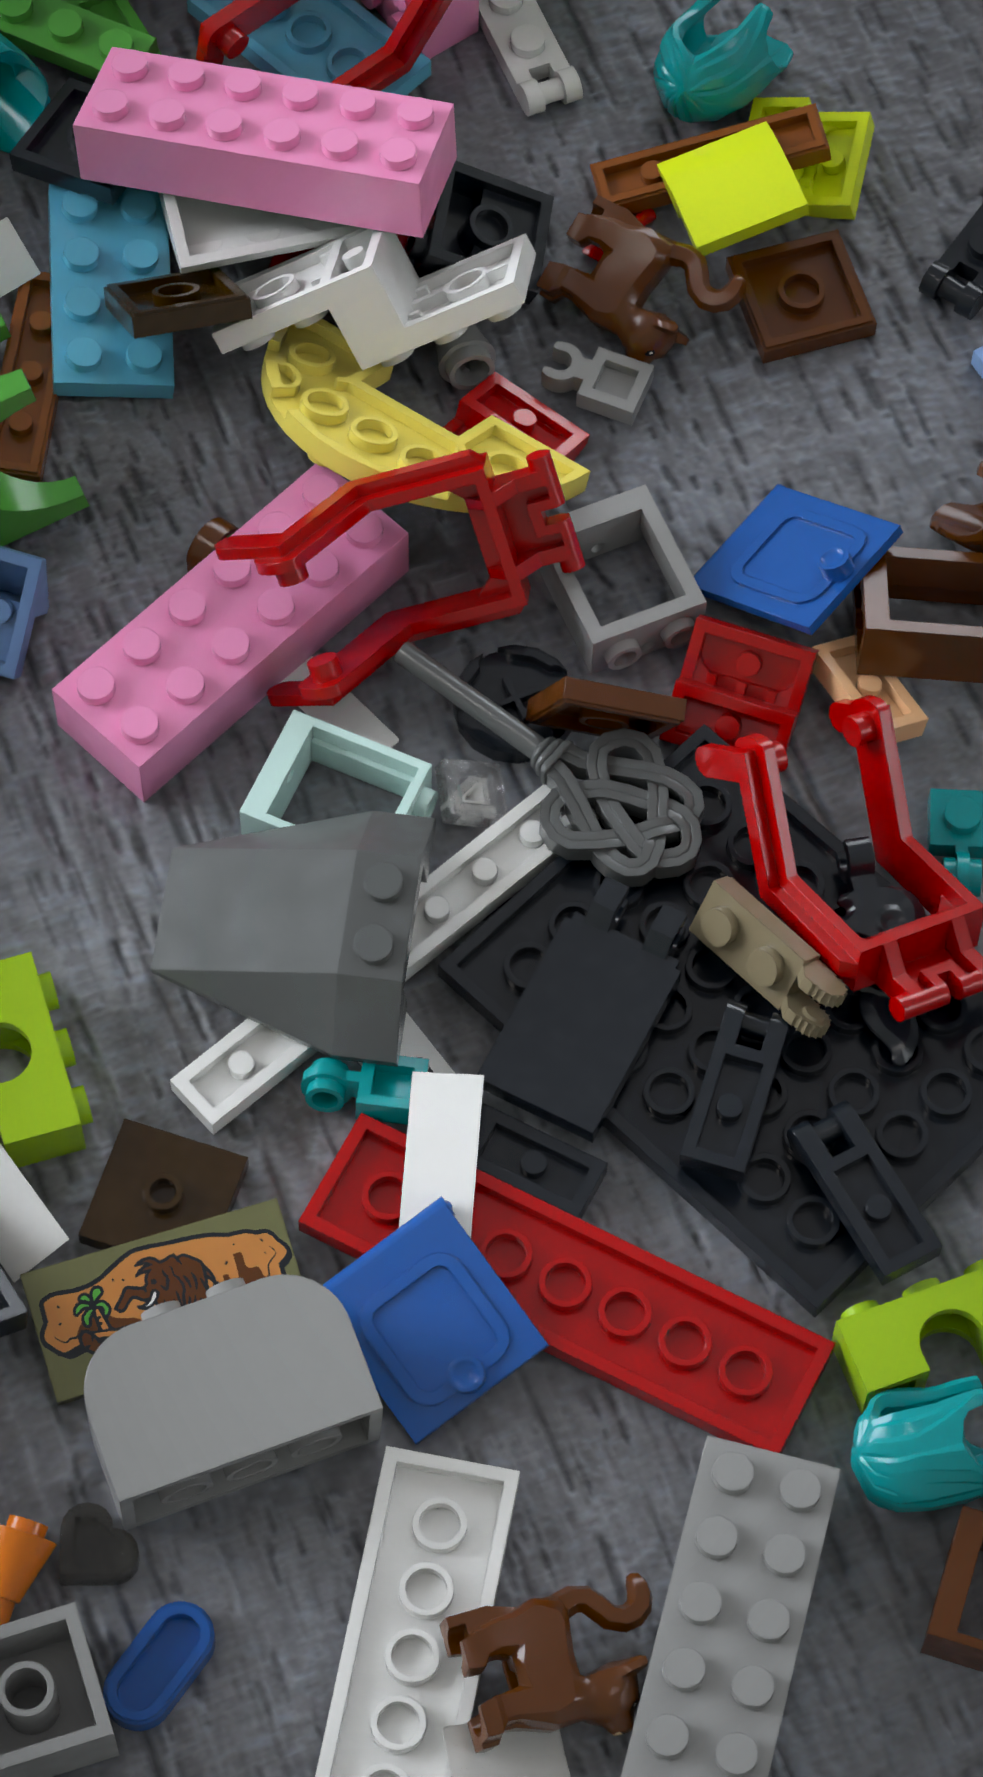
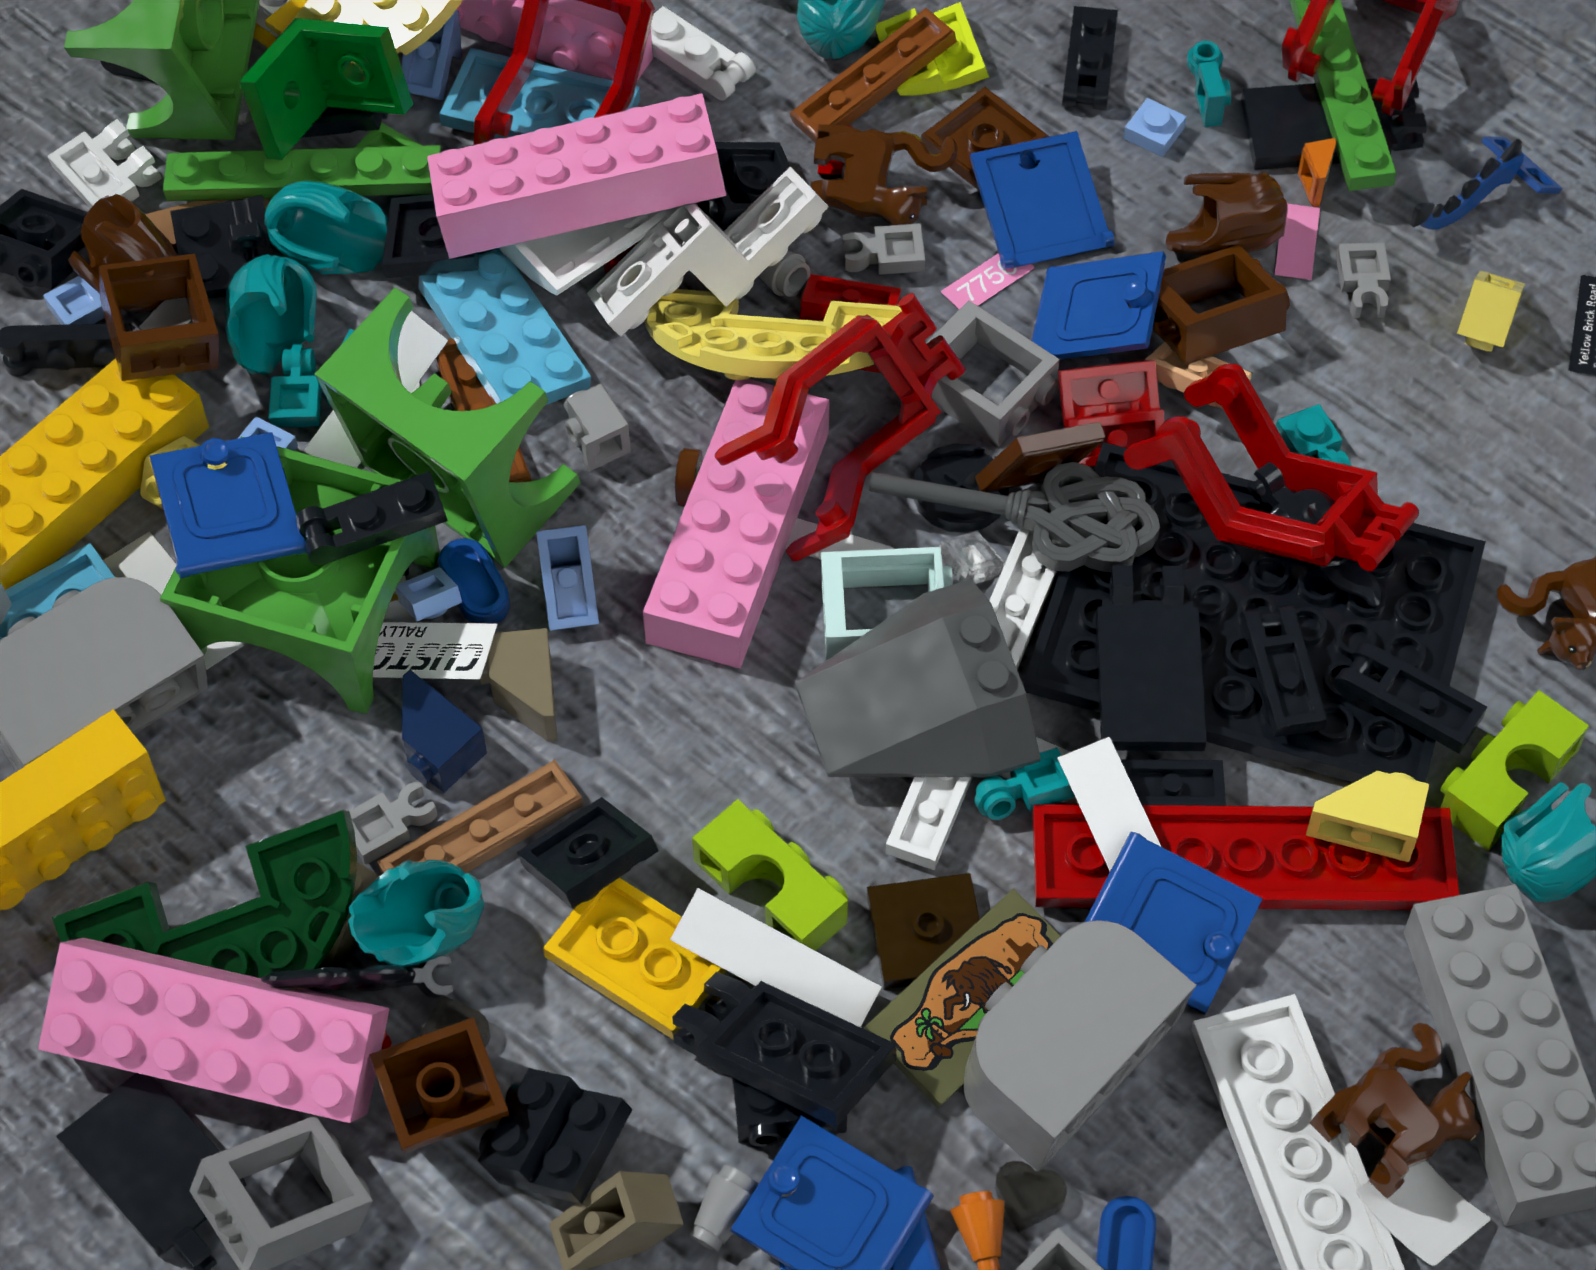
camera: 25 degrees left, 5 degrees down
dark brown plate [103,267,252,339] -> none
neon yellow slope [657,121,809,256] -> none
dark tan hinge [689,876,848,1039] -> none
none -> light grey brick [564,384,631,472]
none -> bright pink sticker [940,253,1035,309]
none -> blue container [969,131,1115,270]
none -> light yellow slope [1306,771,1429,862]

